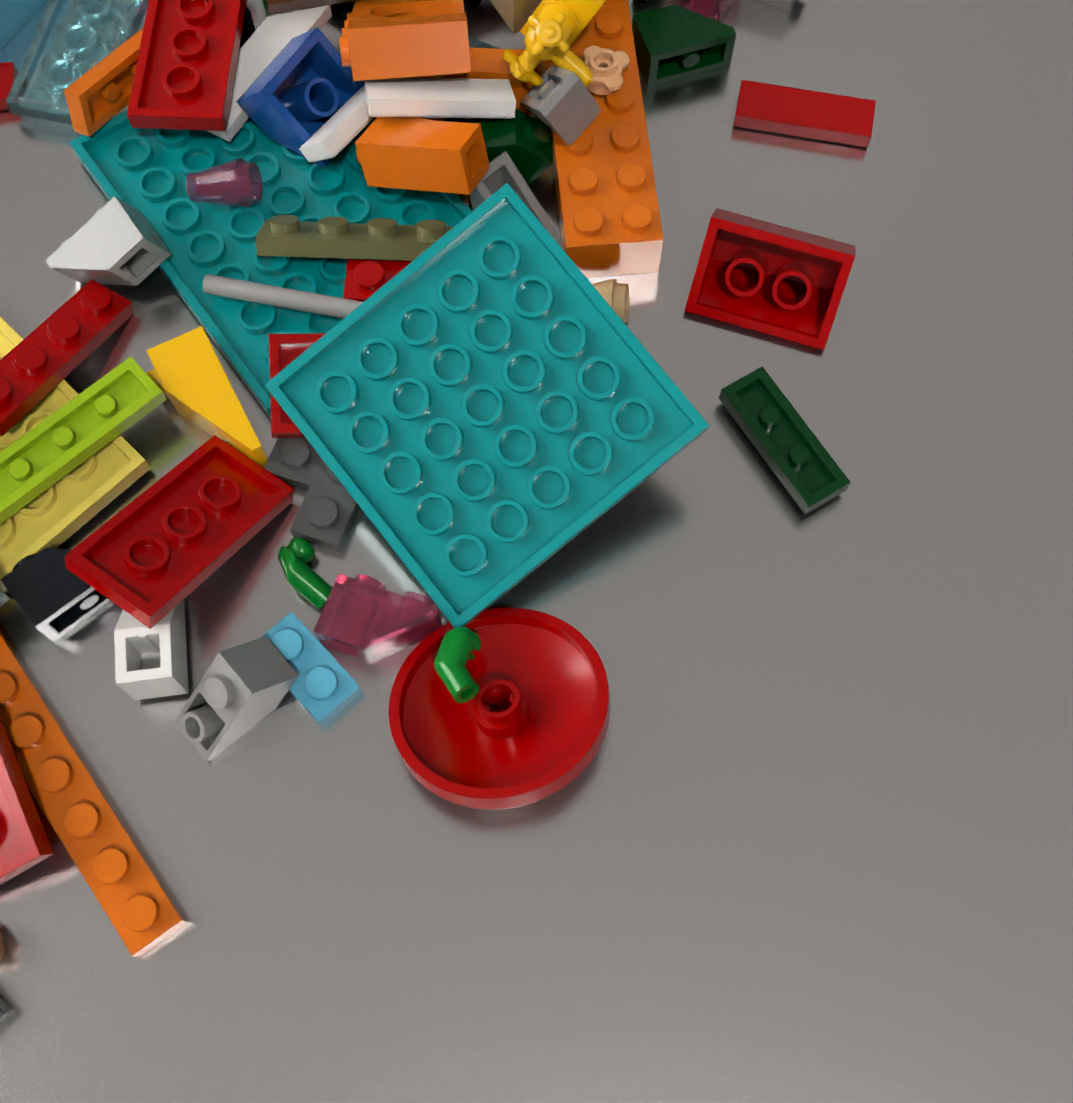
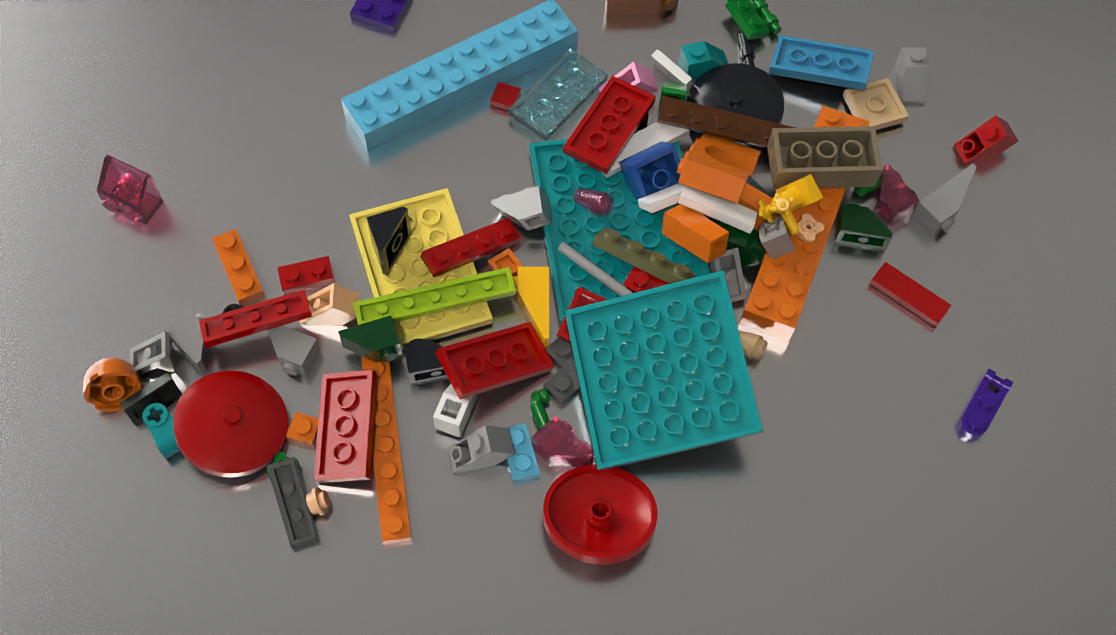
camera: 25 degrees right, 5 degrees down
orange plate [64,27,144,137] -> none
green arm [434,626,481,703] -> none
red slope [684,208,856,350] -> none
dark green plate [719,366,851,515] -> none
none -> orange plate [488,248,523,276]
none -> dark purple plate [958,369,1013,439]

